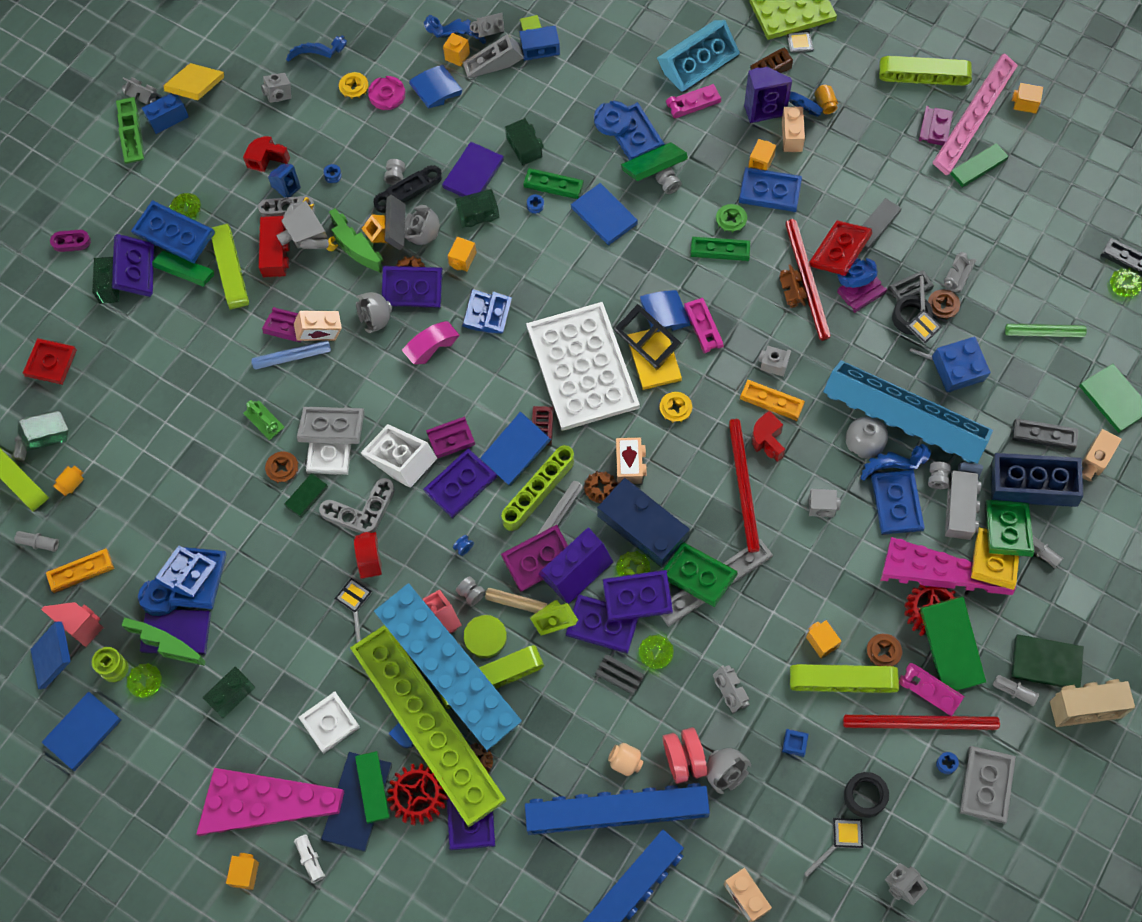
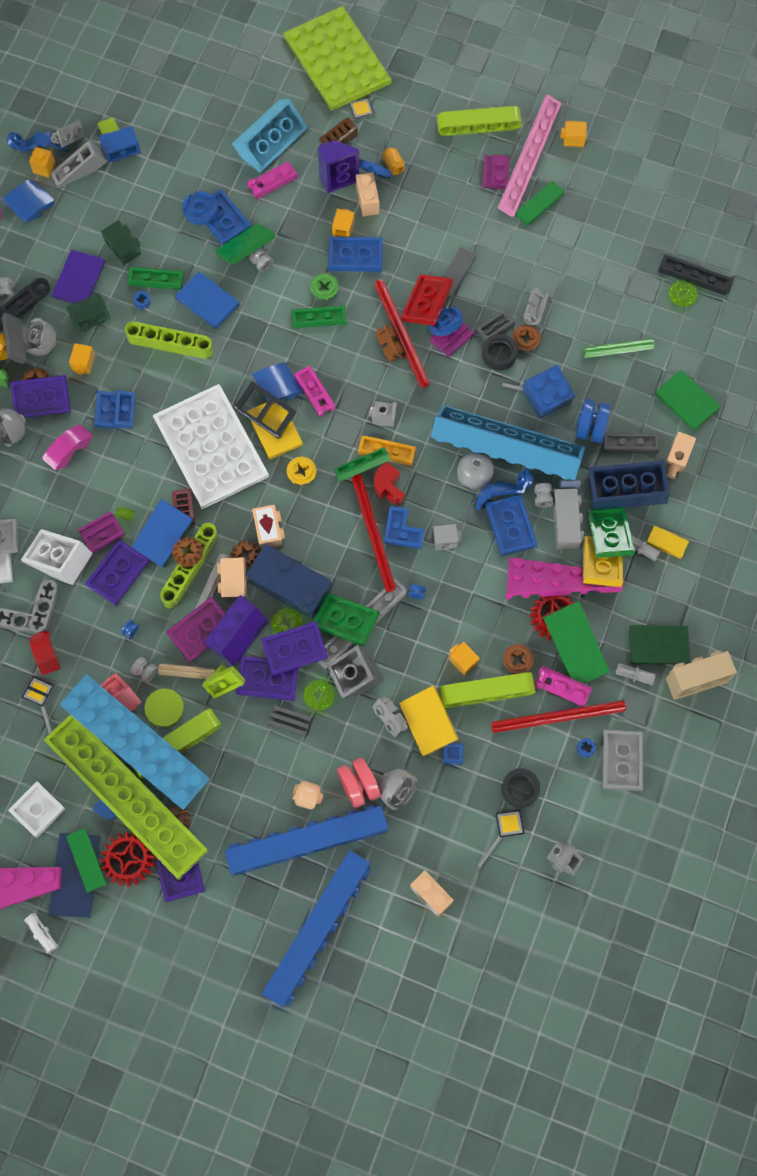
camera: 15 degrees left, 5 degrees up
piece [906,276,942,344] -> none
none -> clear neon green tile [115,507,135,520]
none -> lime beam [125,322,214,359]
none -> dark orange gear [172,536,203,567]
none -> light nougat brick [217,558,247,597]
none -> flat silver slope [327,645,384,699]
none -> green tile [334,447,391,482]
none -> blue plate [384,506,424,549]
none -> yellow tile [399,686,459,757]
none -> blue bush [408,584,426,599]
none -> blue wheel [575,398,611,444]
none -> yellow tile [646,526,689,559]

